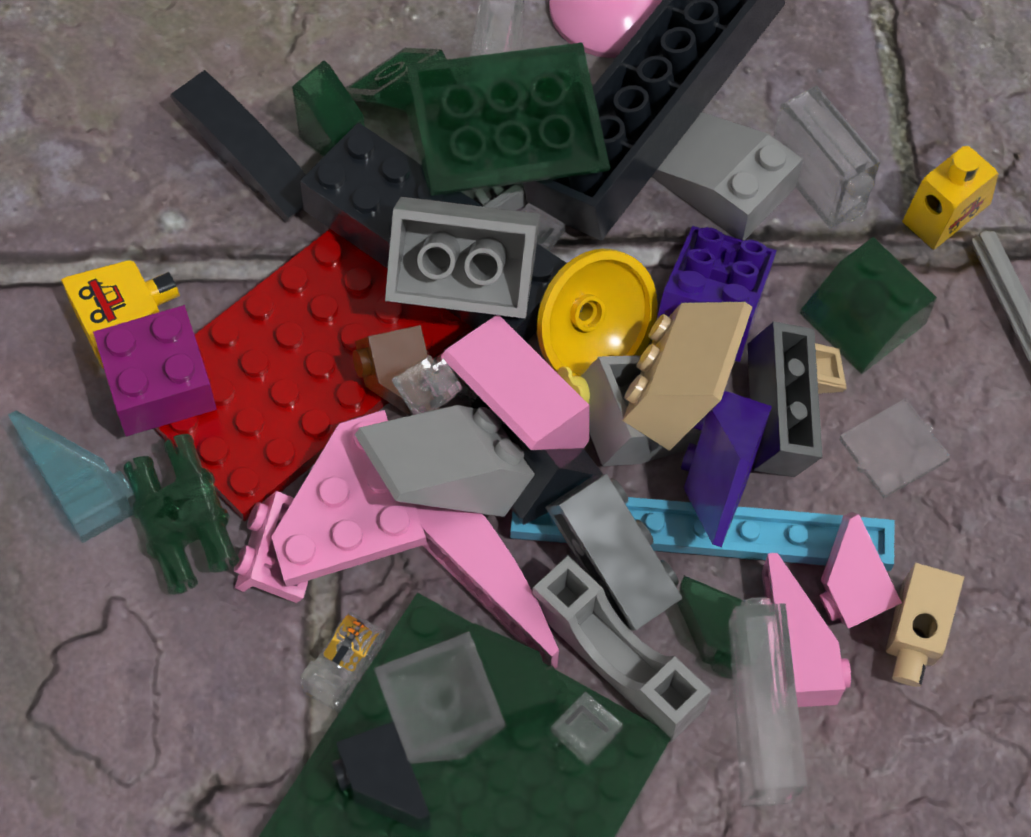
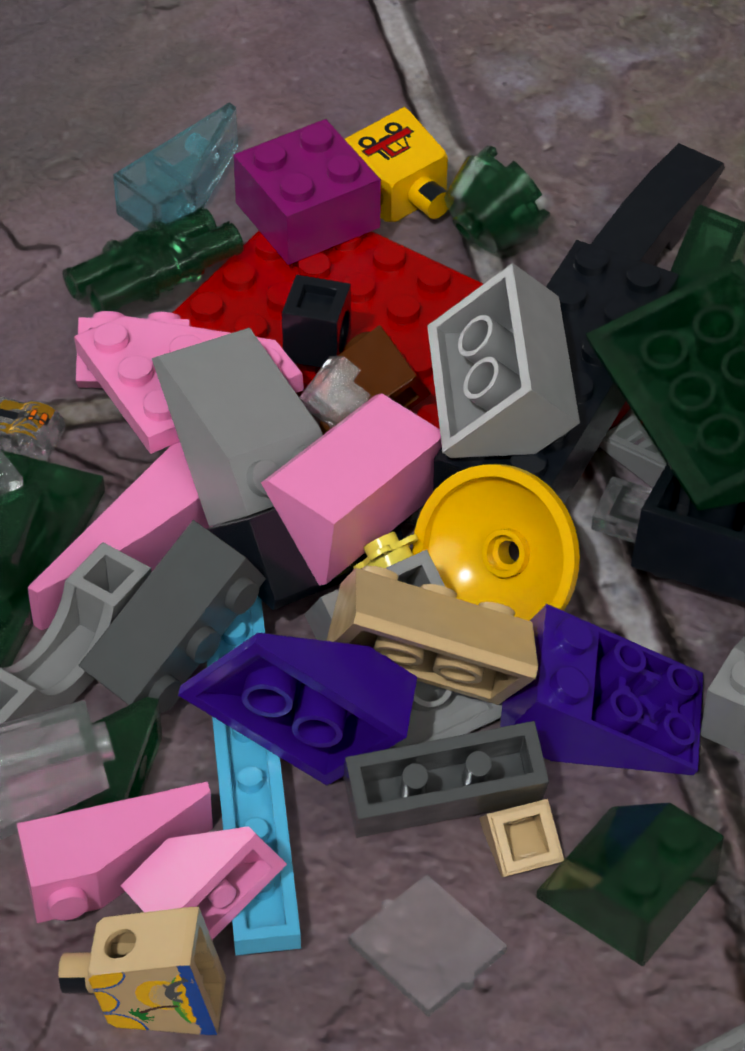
camera: 80 degrees right, 15 degrees down
none -> black brick [282,274,351,370]
none -> clear green cone [444,146,550,253]

